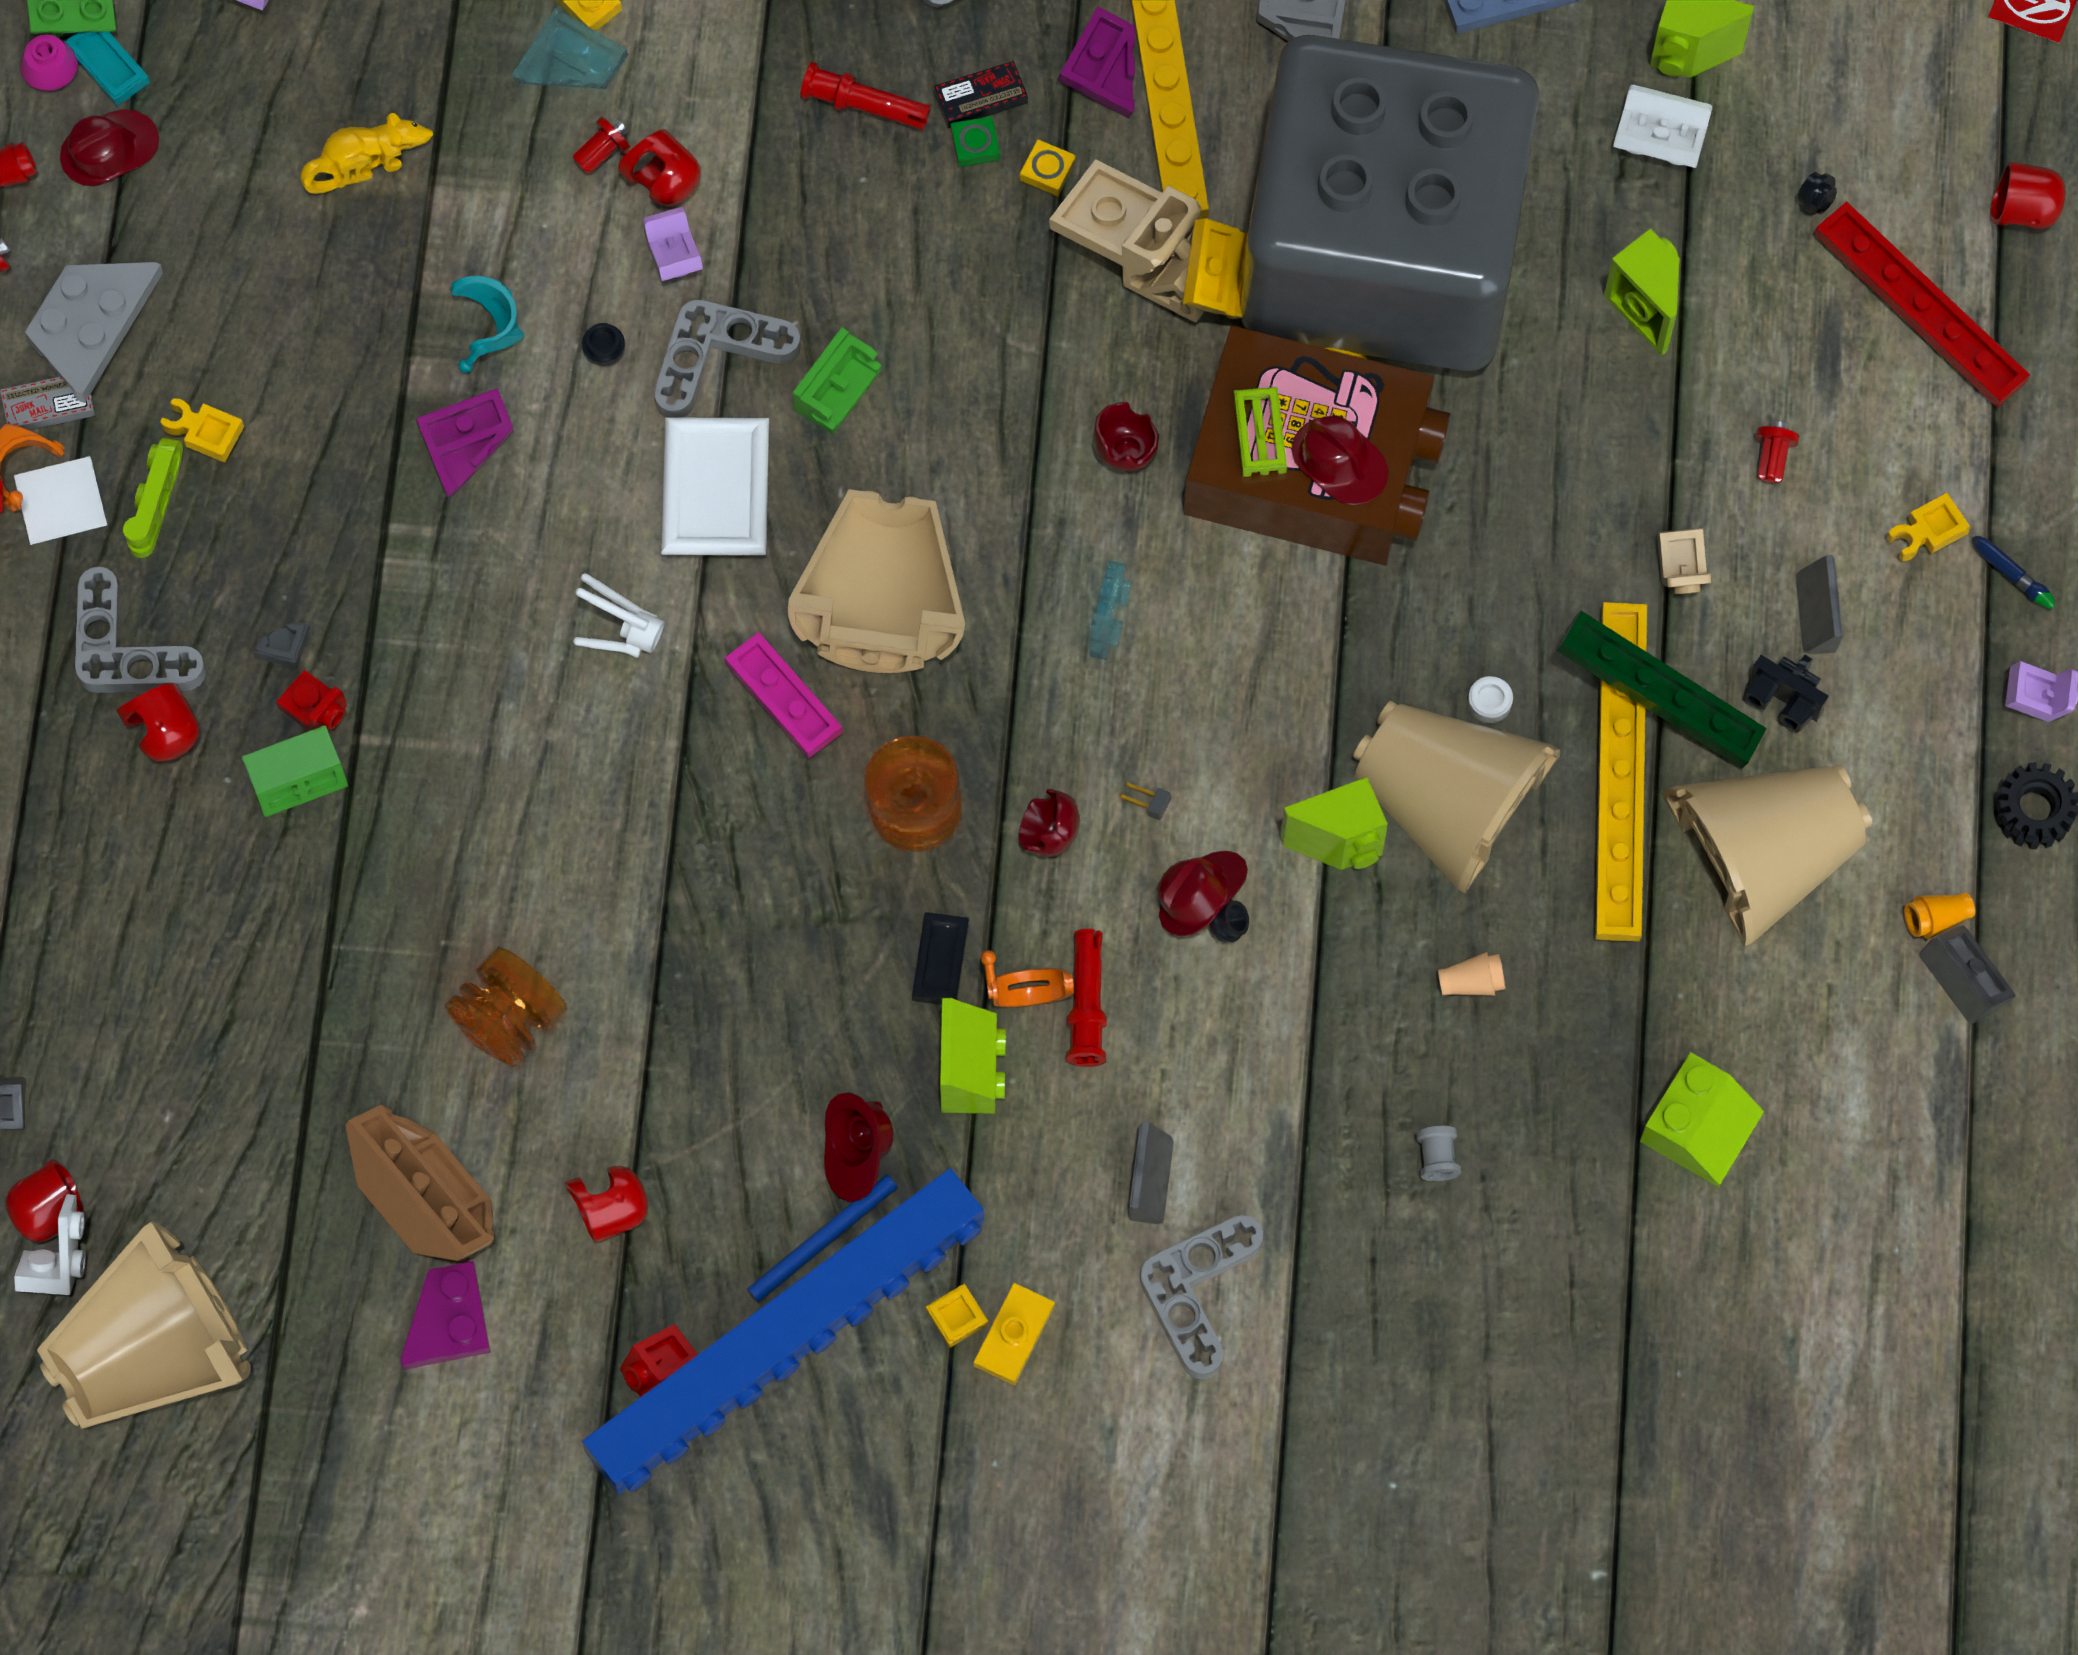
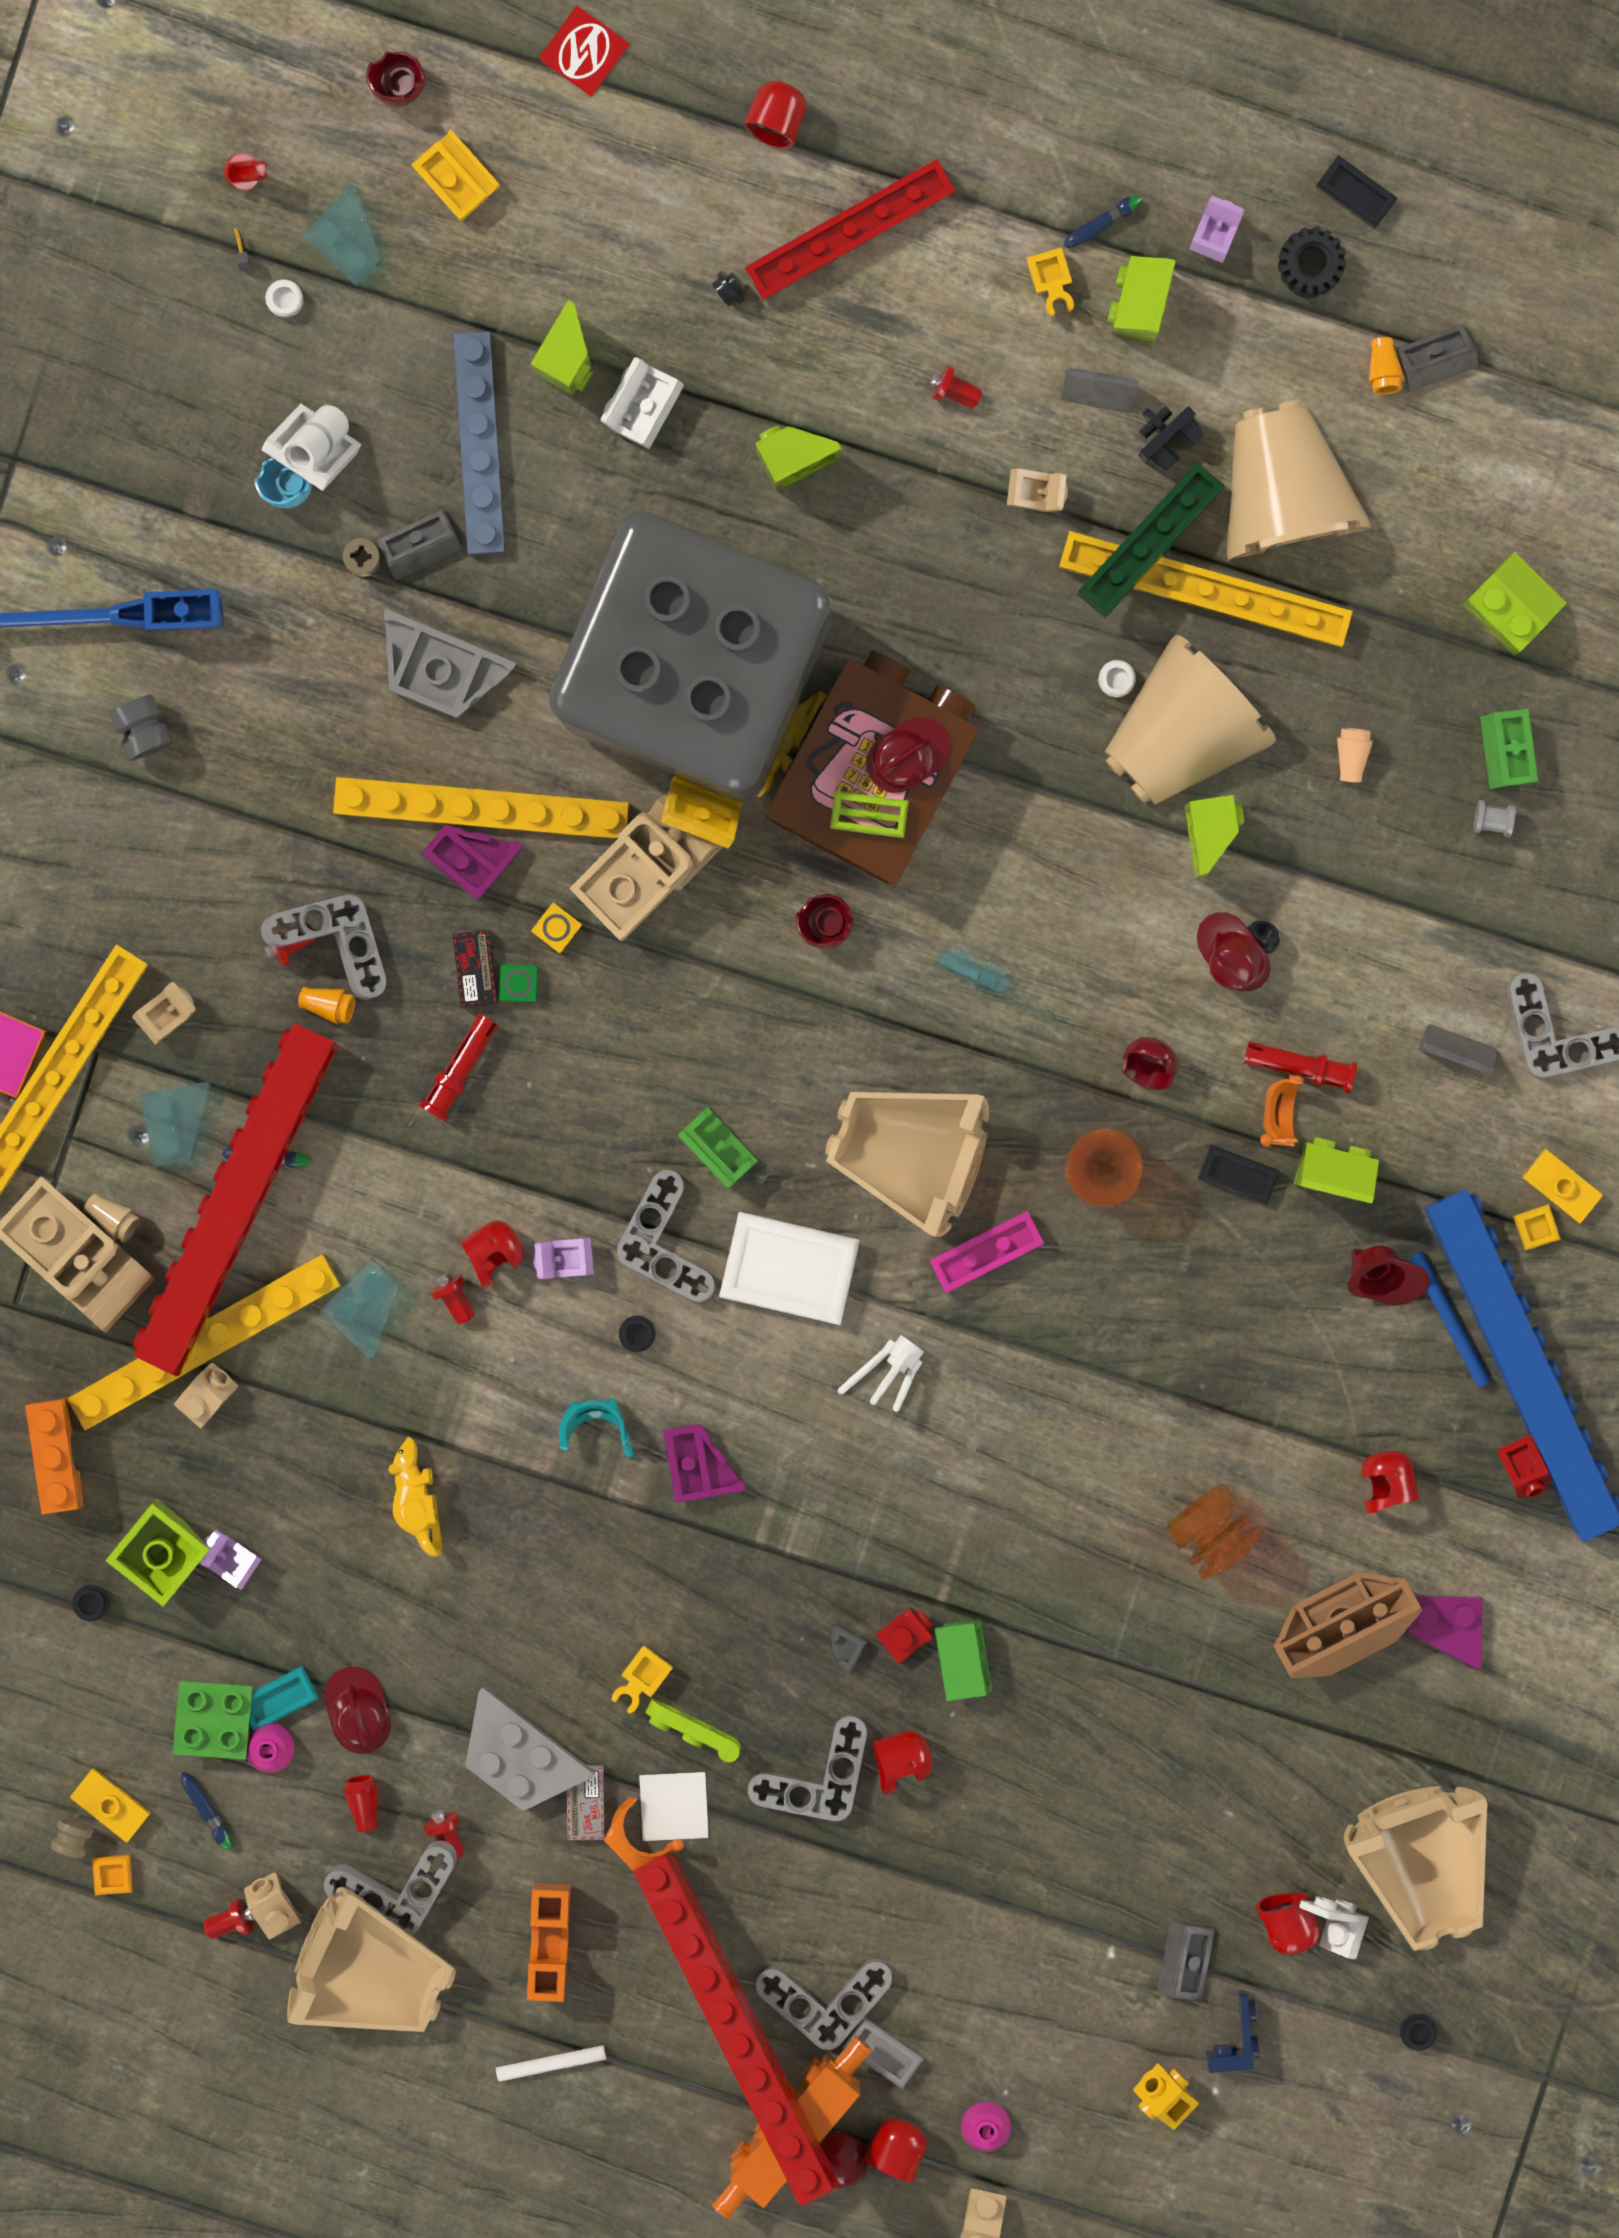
camera: 80 degrees left, 20 degrees up
dark grey piece [1120,782,1172,820] -> none
none -> lime slope [1107,256,1176,344]
none -> bright green hinge [1480,709,1538,790]

